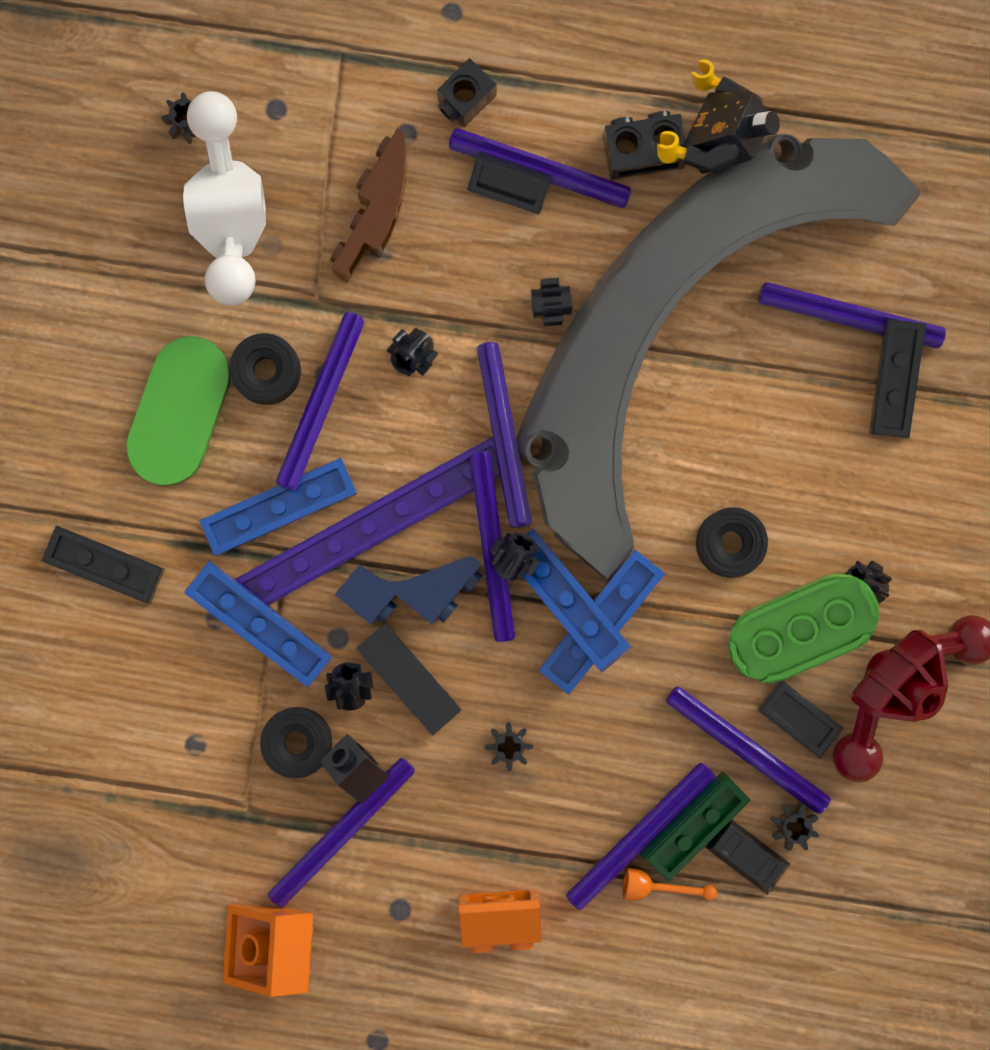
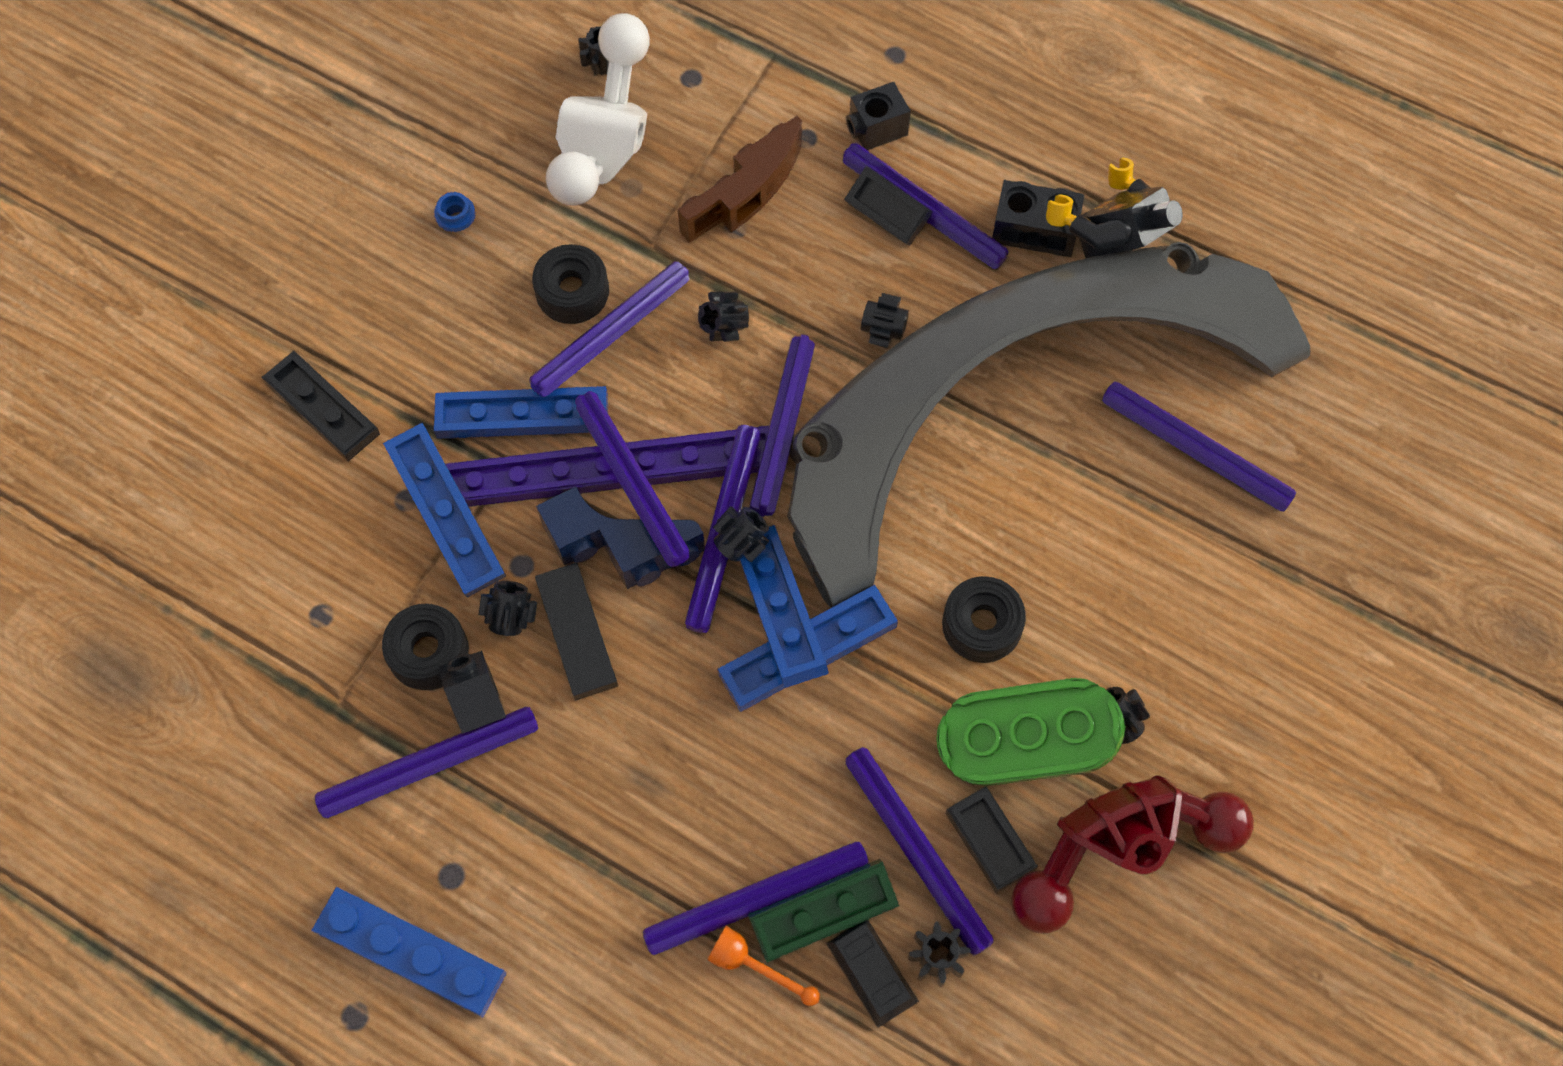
camera: 25 degrees right, 20 degrees down
bright green tile [127,336,231,486] -> none
orange slope [222,904,313,997] -> none
orange slope [459,889,541,953] -> none
black gear [485,722,533,771] -> none
black tile [869,319,926,439] -> none
none -> blue plate [312,887,507,1018]
none -> blue plate [434,192,476,232]
none -> dark purple axle [575,391,689,567]

